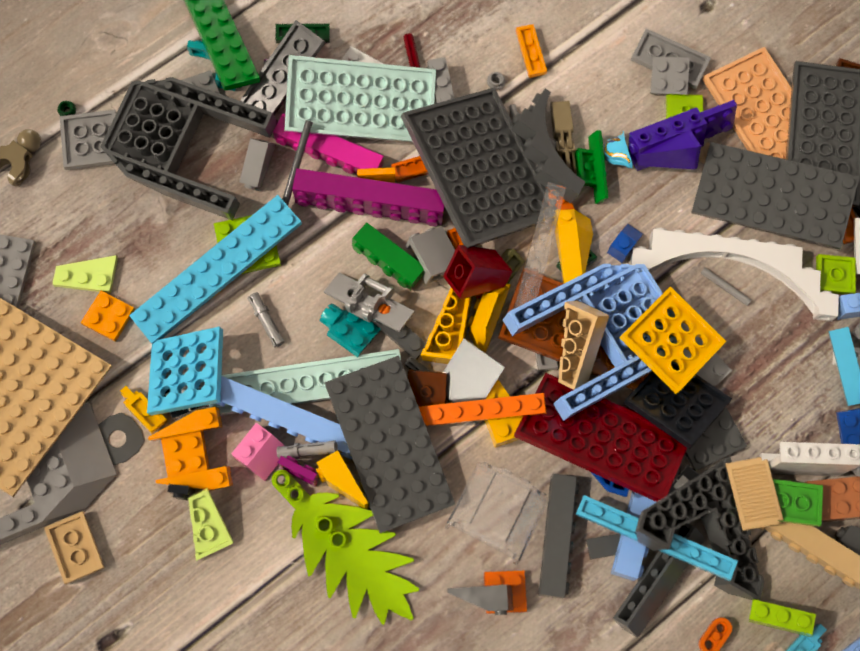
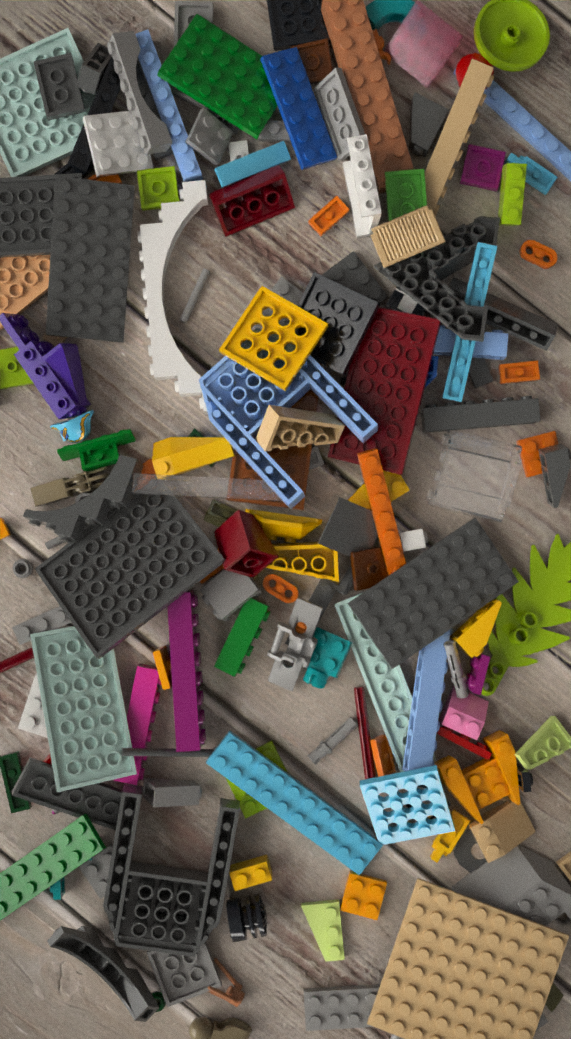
camera: 100 degrees left, 15 degrees up
orange plate [391,156,429,183] -> none
blue slope [607,224,643,263] -> none
none -> dark grey arch [47,926,159,1022]
none -> dark red slope [208,165,295,237]
none -> nougat plant [208,958,245,1007]
none -> black wheel [226,894,268,943]
none -> yellow brick [229,854,272,891]
none -> orange plate [263,574,298,603]
none -> orange plate [308,196,350,237]
none -> dark red axle [354,686,375,779]
none -> orange plate [370,735,396,777]
none -> white brick [399,528,428,552]
none -> red plate [436,725,492,760]
none -> magenta plate [459,144,506,192]
none -> tan slope [468,800,536,863]
none -> orange plate [499,360,540,384]

